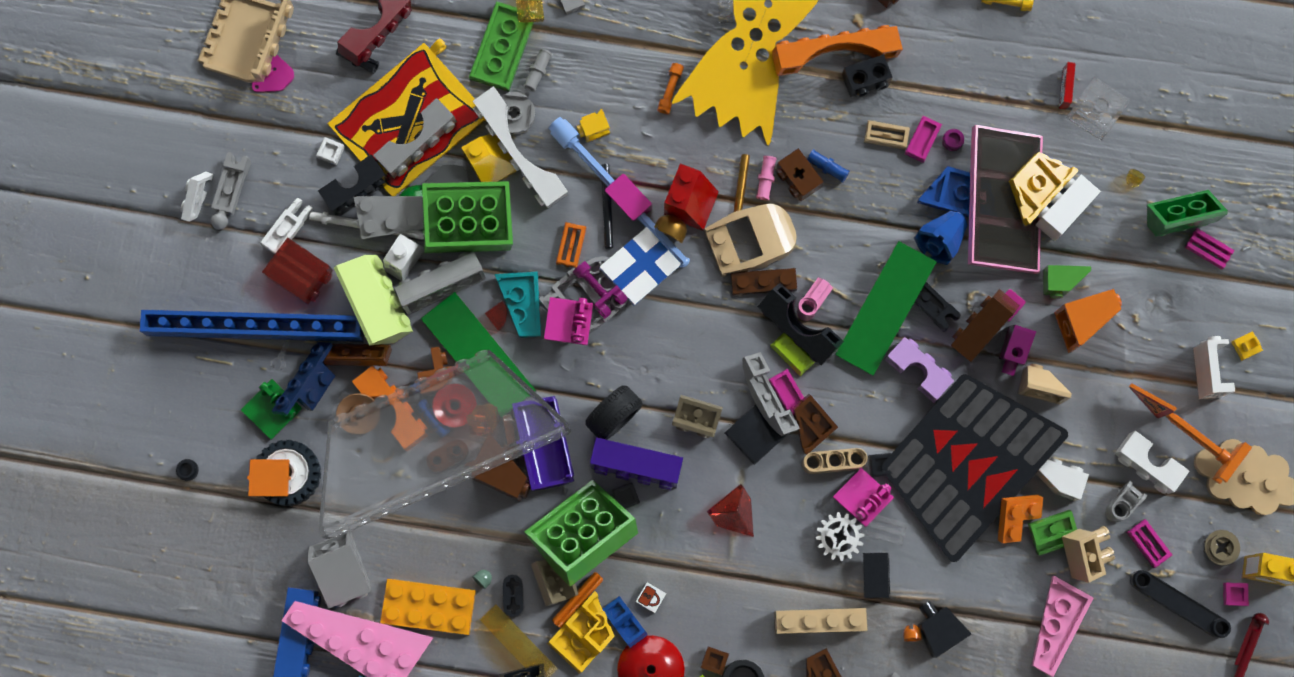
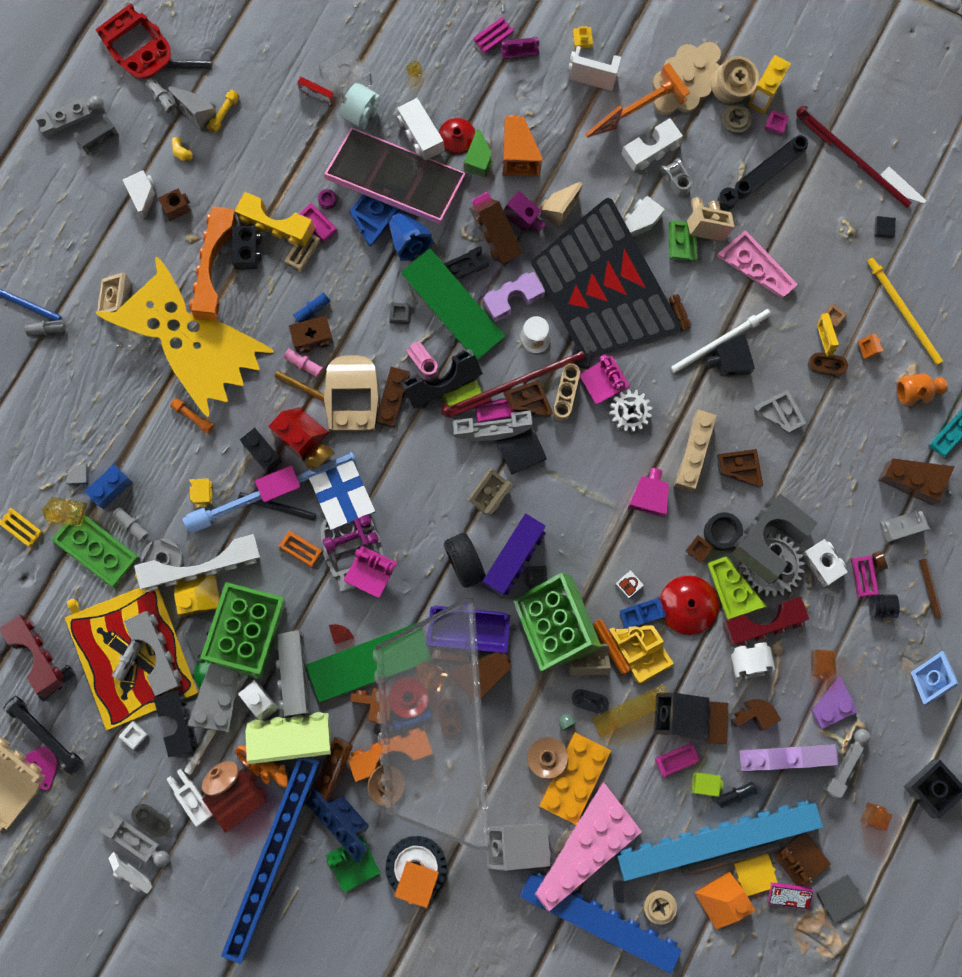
camera: 75 degrees left, 0 degrees up
black plate [176,459,199,481] -> none
teal wing [495,271,541,338] -> none
clear red slope [707,484,754,537] -> none
black hinge [863,553,891,599] -> none
orange hinge [903,624,922,642] -> none
orange plate [998,495,1043,543] -> none
yellow wing [1009,152,1079,226] -> none
dark pink tile [1126,519,1172,568] -> none
green slope [1147,190,1228,236] -> none
none -> black piece [3,695,84,775]
none -> blue brick [85,464,132,510]
none -> light grey pin [112,640,143,681]
none -> clear smoke plate [131,804,171,837]
none -> nougat dish [202,761,239,796]
none -> yellow arch [234,192,316,247]
none -> orange animal [235,745,288,788]
none -> black brick [240,428,282,474]
none -> light aqua brick [339,83,380,130]
none -> dark grey tile [389,302,410,324]
none -> red dish [439,118,476,154]
none -> dark red bar [442,351,585,418]
none -> magenta hinge [501,37,540,59]
none -> white hat [520,316,550,354]
none -> medium nougat dish [527,737,568,779]
none -> dark pink torso [628,468,669,517]
none -> reddish brown axle [669,294,692,331]
none -> white bar [671,309,771,374]
none -> tan wheel [710,56,759,105]
none -> black wheel [717,187,738,211]

